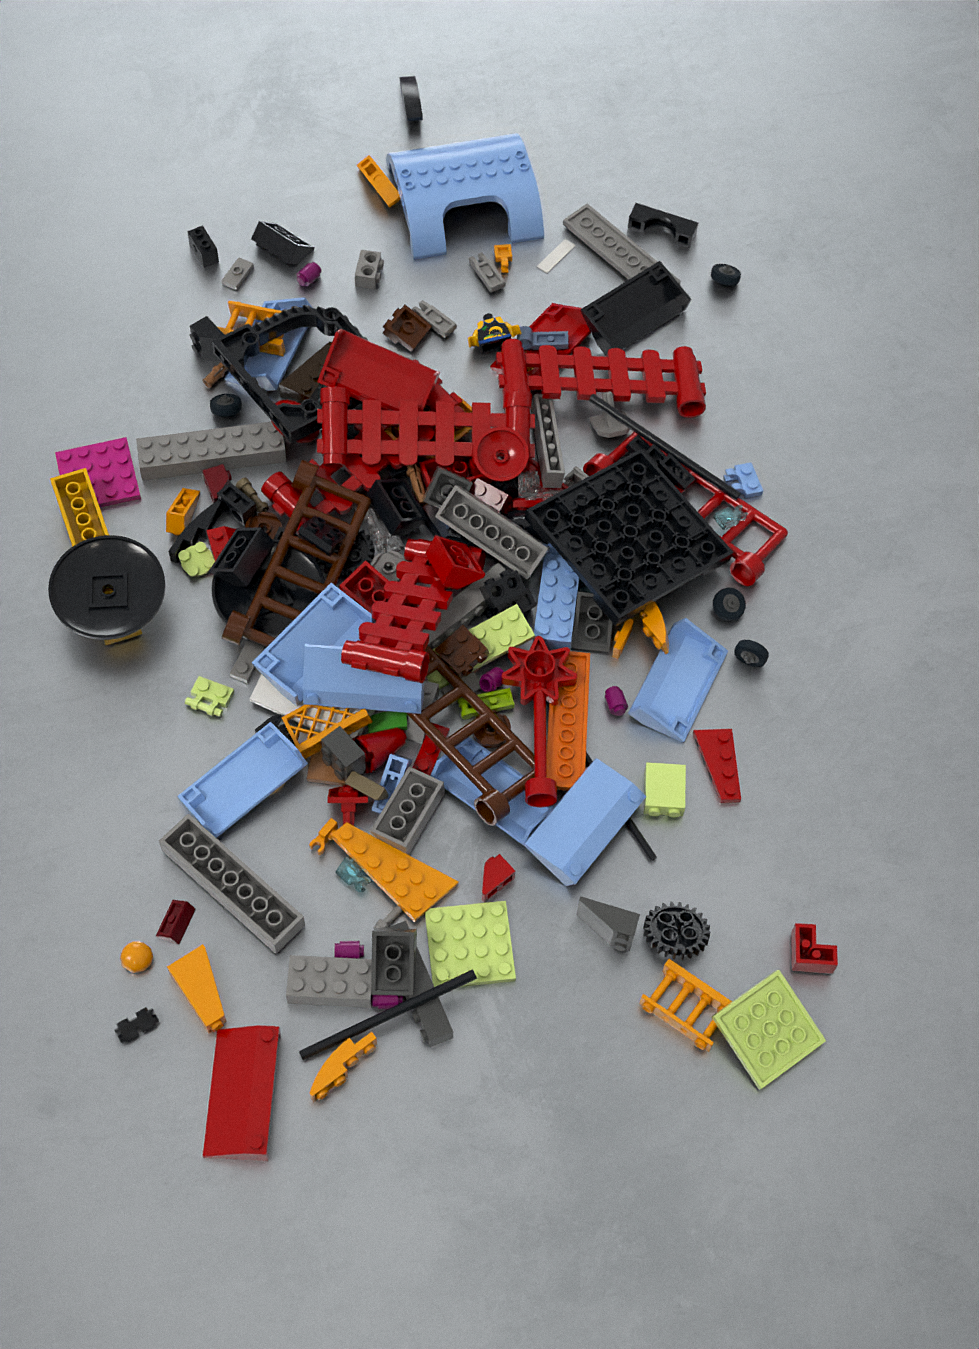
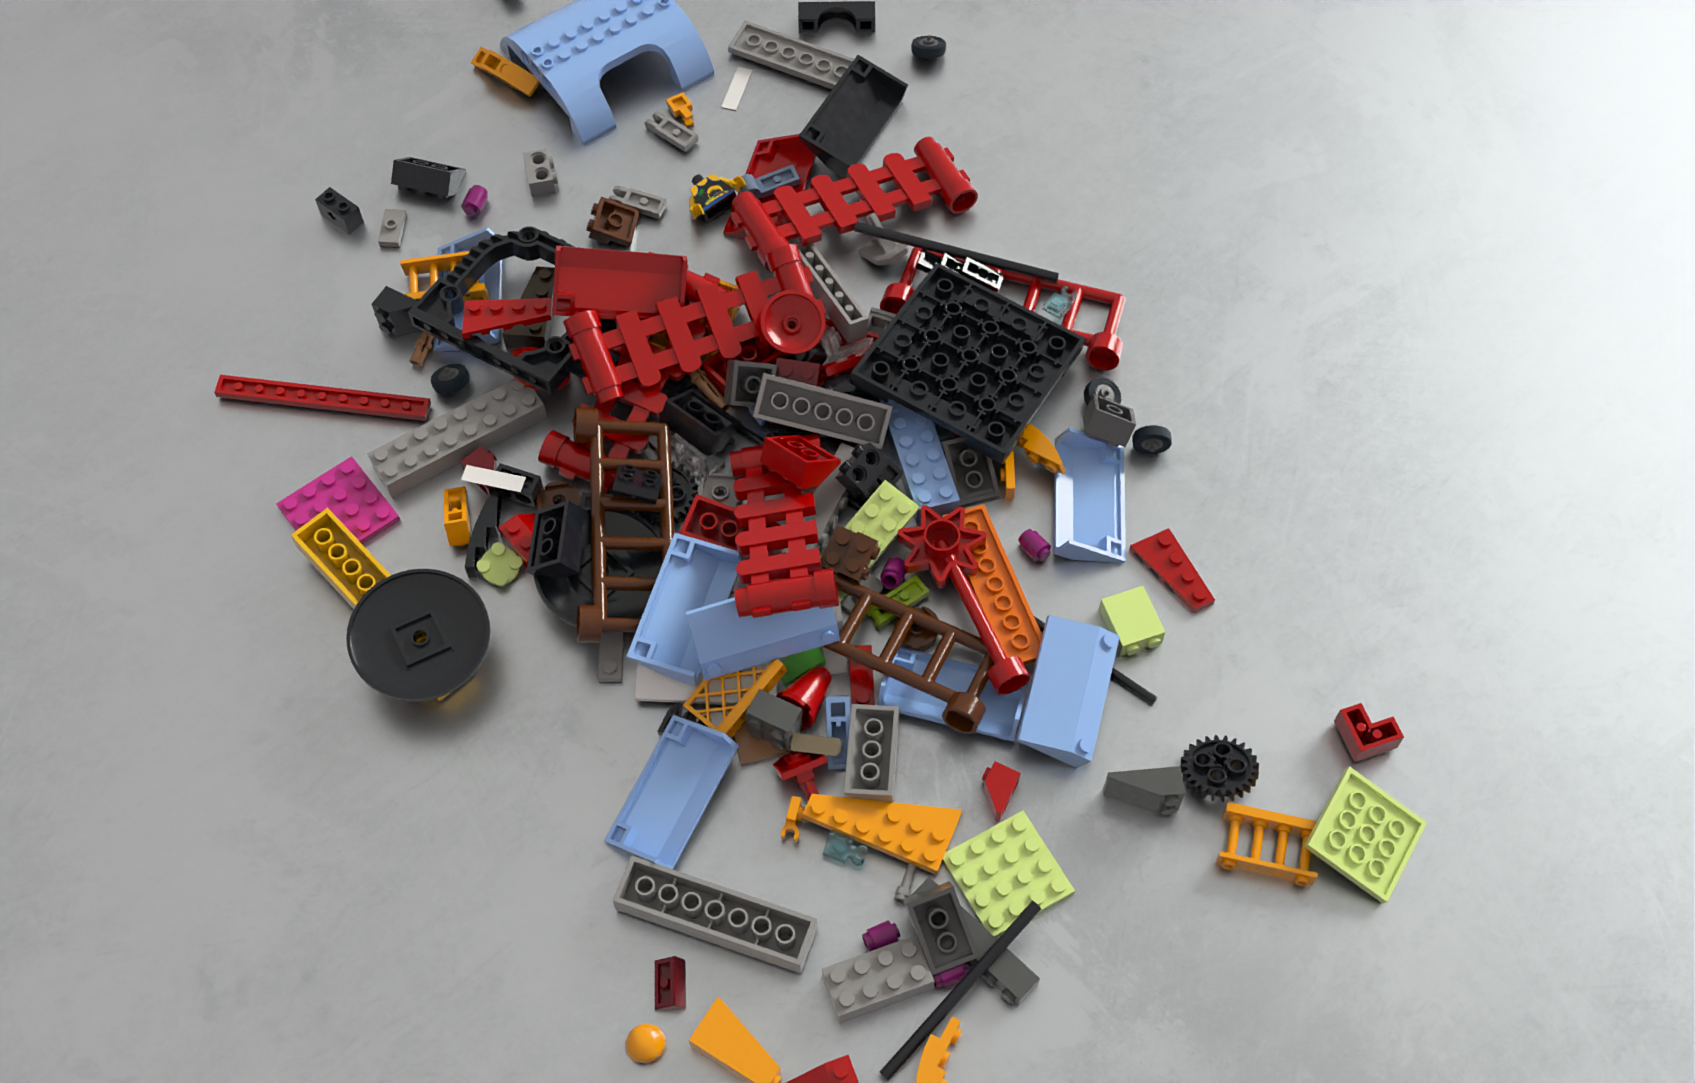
camera: 20 degrees left, 0 degrees up
yellowish green plate [185,676,235,717] -> none
dark tan piece [236,477,269,513] -> none
light blue plate [723,462,763,498] -> none
none -> red plate [214,375,431,421]
none -> white sticker [461,465,526,492]
none -> red wing [462,298,553,339]
none -> dark grey brick [1083,394,1136,447]

